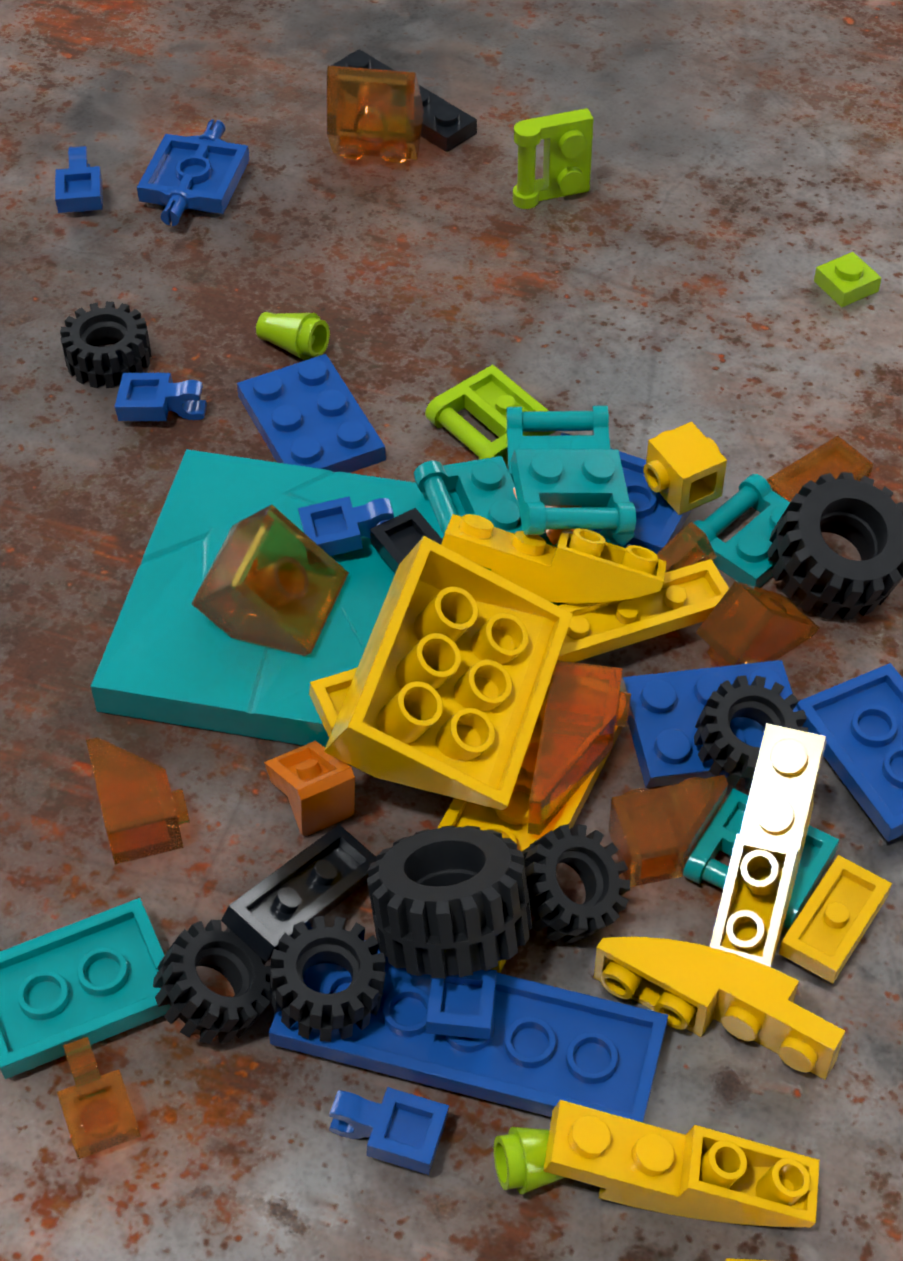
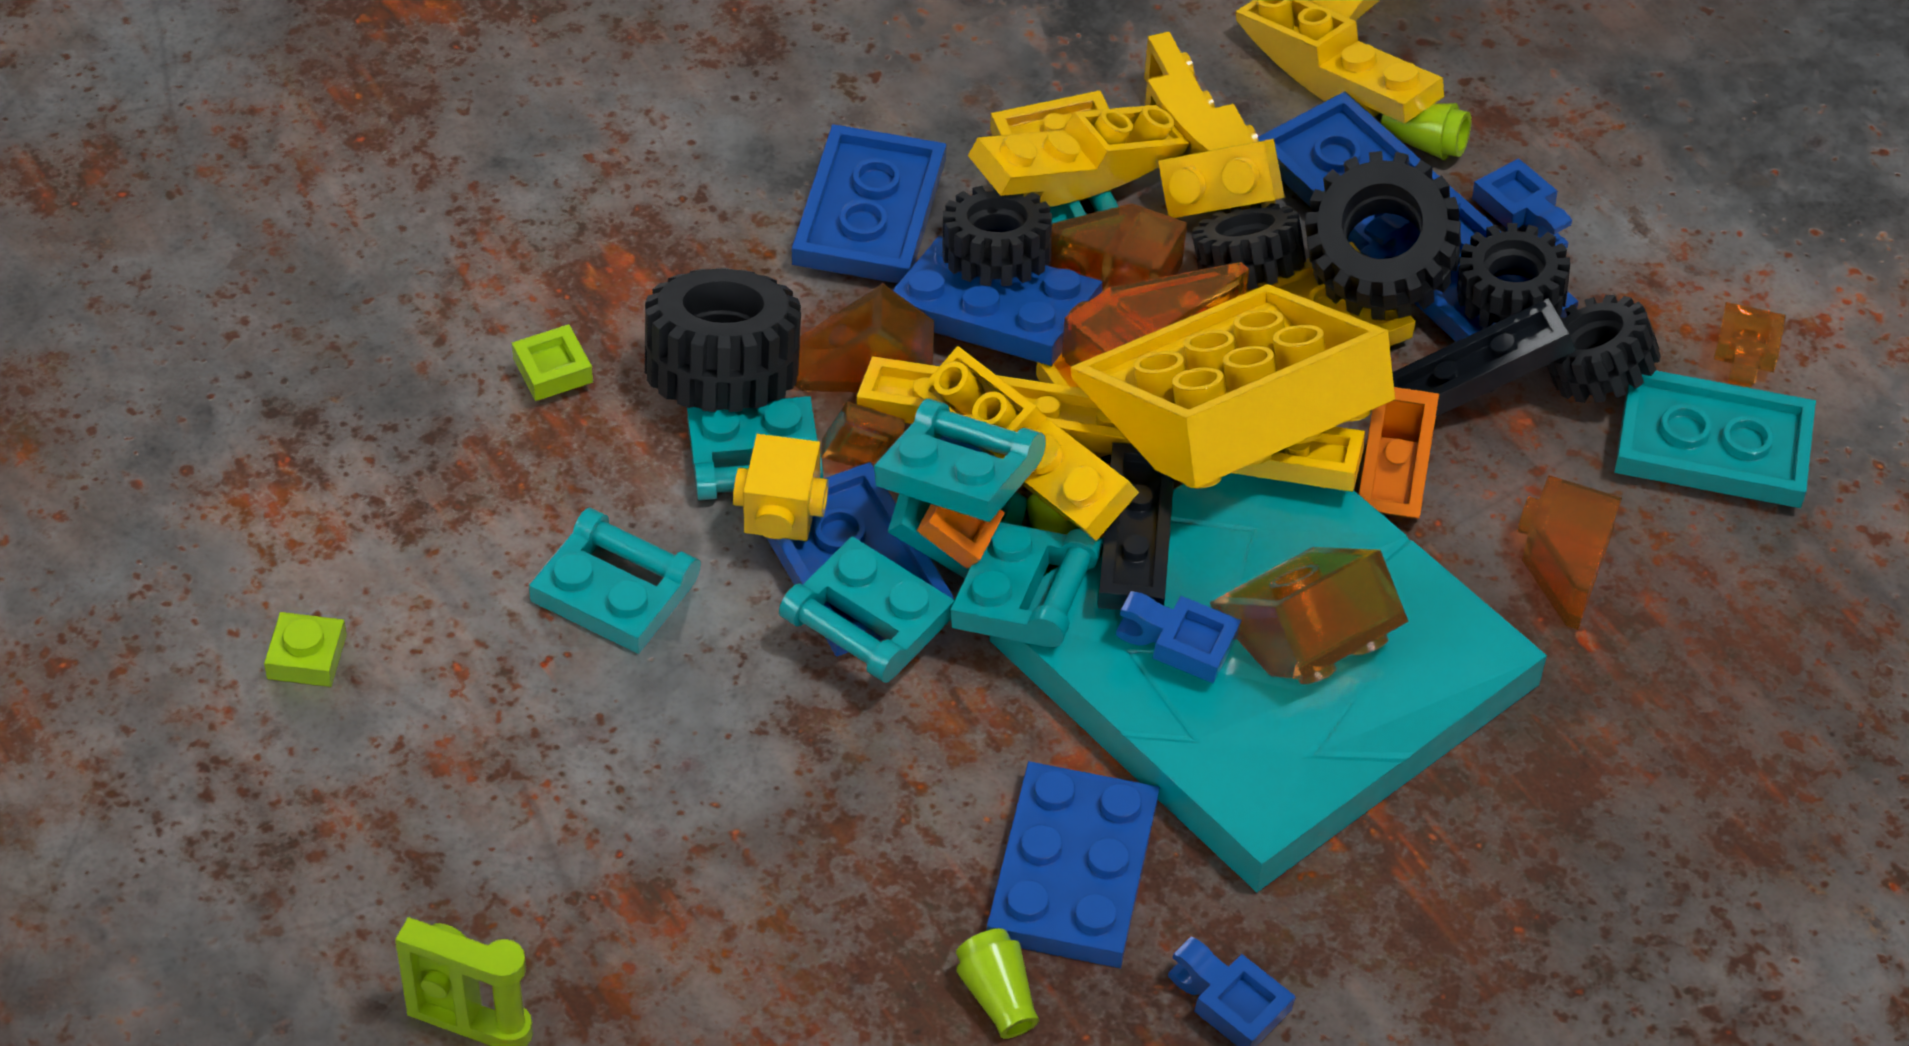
camera: 145 degrees left, 0 degrees up
lime plate [425,364,556,466] -> none
clear orange tile [766,435,873,502] -> none
none -> teal plate [529,507,701,654]
none -> yellow plate [1158,139,1285,219]

